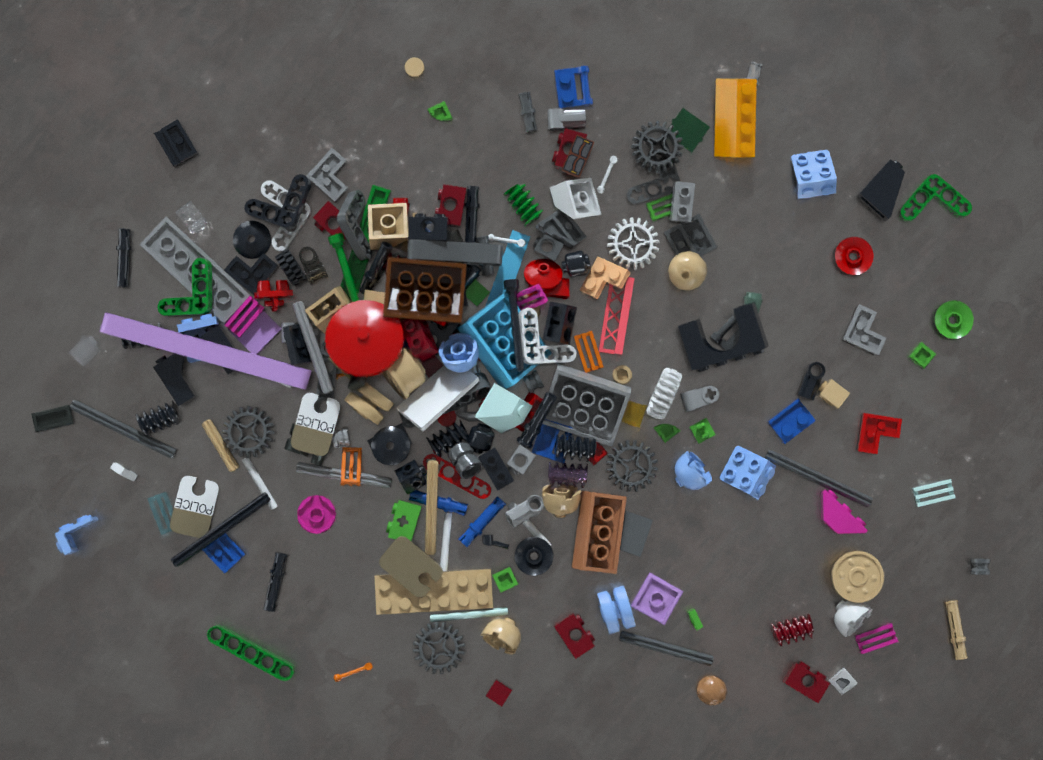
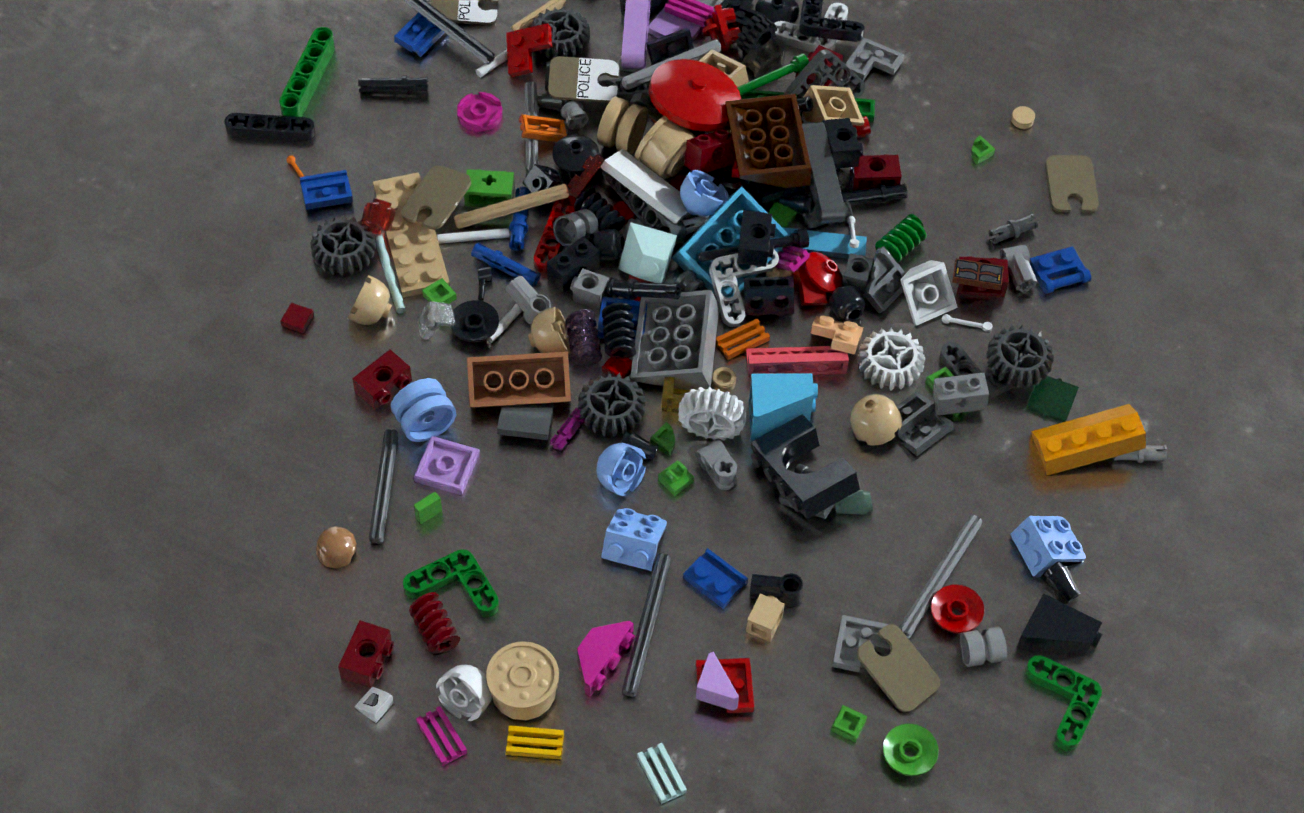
camera: 80 degrees right, 30 degrees down
none -> black beam [224,113,316,141]
none -> blue plate [299,170,353,210]
none -> clear red head [361,198,396,235]
none -> green beam [403,549,499,617]
none -> clear bracket [417,301,455,339]
none -> red plate [506,23,552,77]
none -> yellow tile [506,726,564,760]
none -> magenta axle [550,408,586,450]
none -> clear red wing [568,154,605,199]
none -> black cone [621,431,658,460]
none -> lavender slope [696,652,739,711]
none -> black brick [737,210,776,267]
none -> medium azure slope [748,373,818,444]
none -> dark tan piece [857,624,940,713]
none -> light grey axle [899,515,982,639]
none -> light grey wheel [960,627,1007,667]
none -> black cone [1044,562,1081,603]
none -> dark tan piece [1045,155,1099,213]

